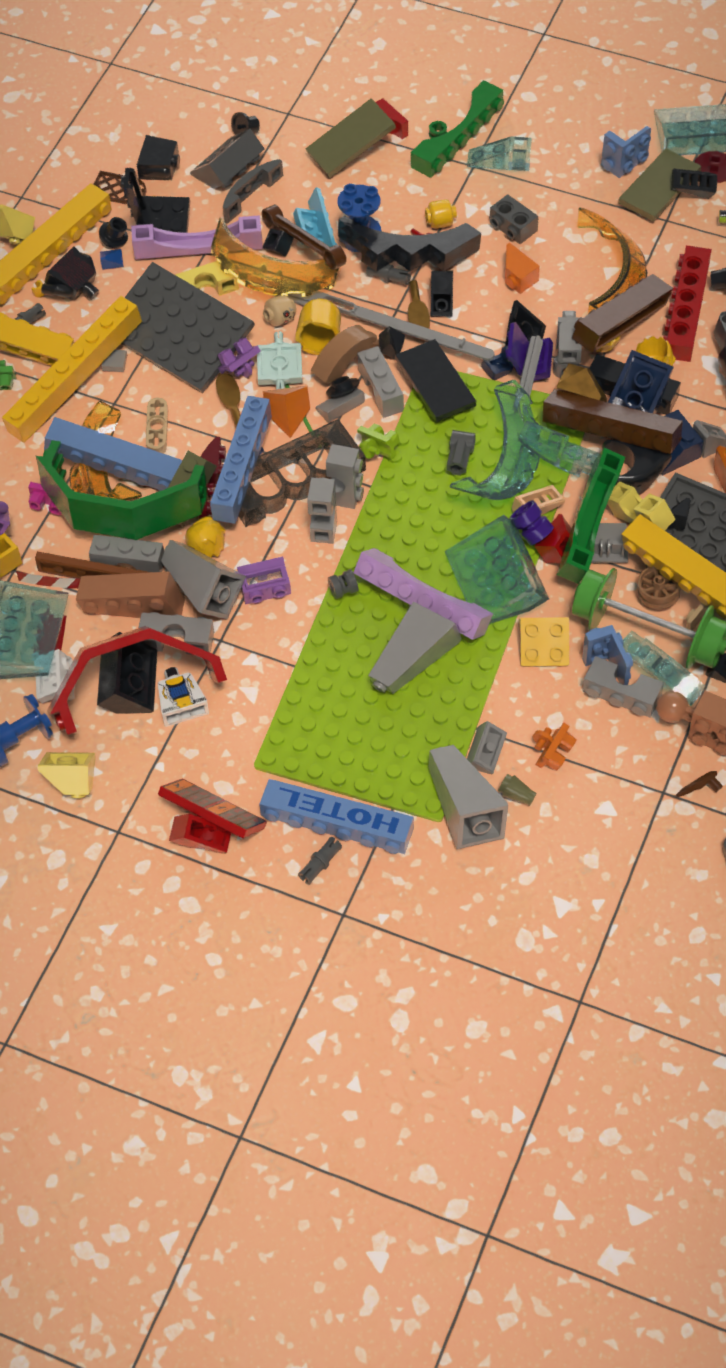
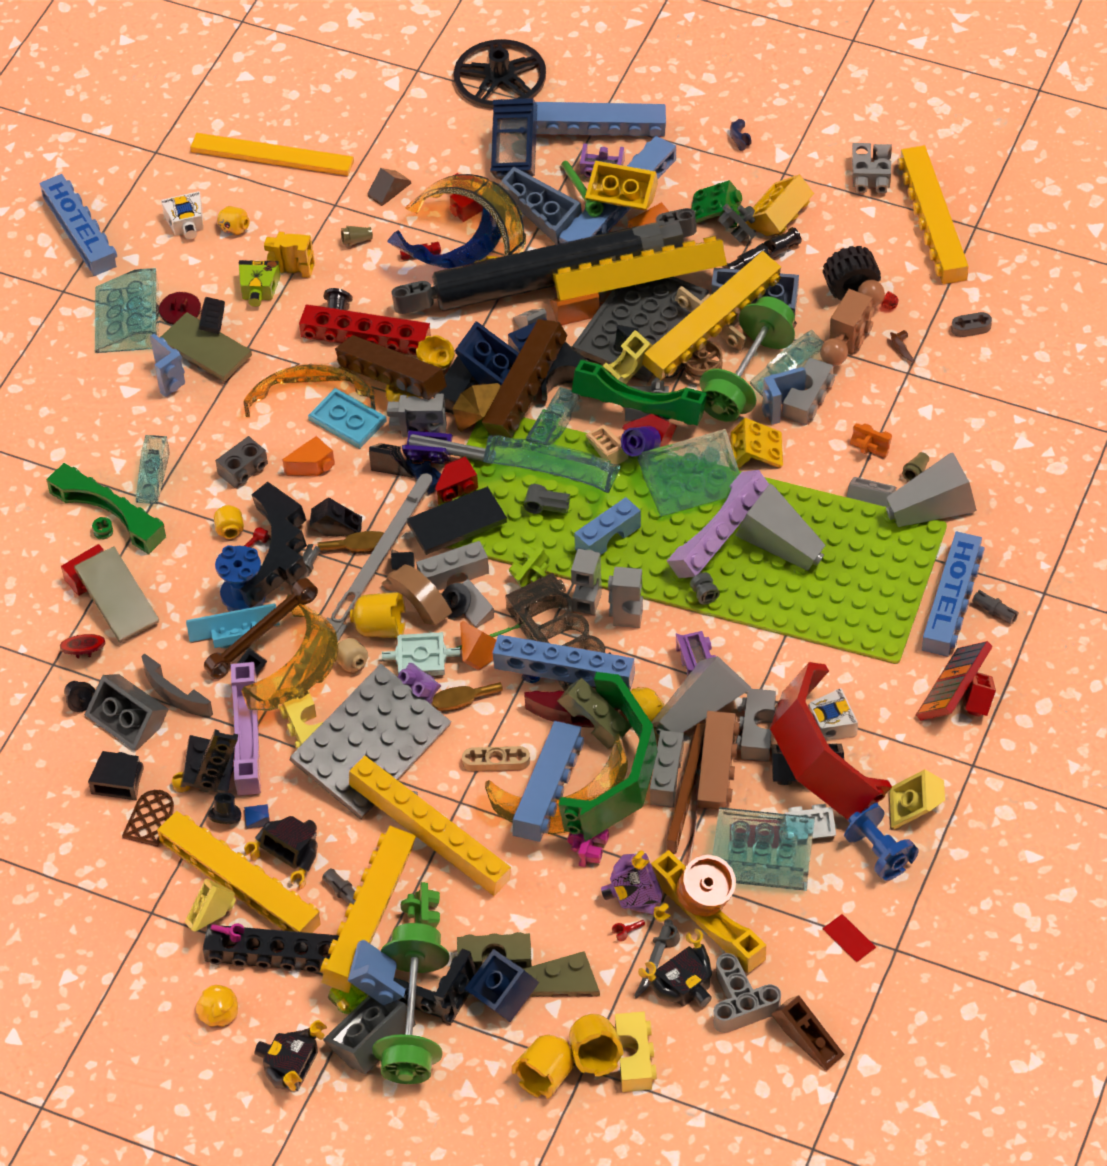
camera: 90 degrees left, 5 degrees down
none -> piece [60,634,106,659]
none -> medium azure tile [308,388,387,449]
none -> red slope [435,456,478,505]
none -> medium blue arch [574,497,641,555]

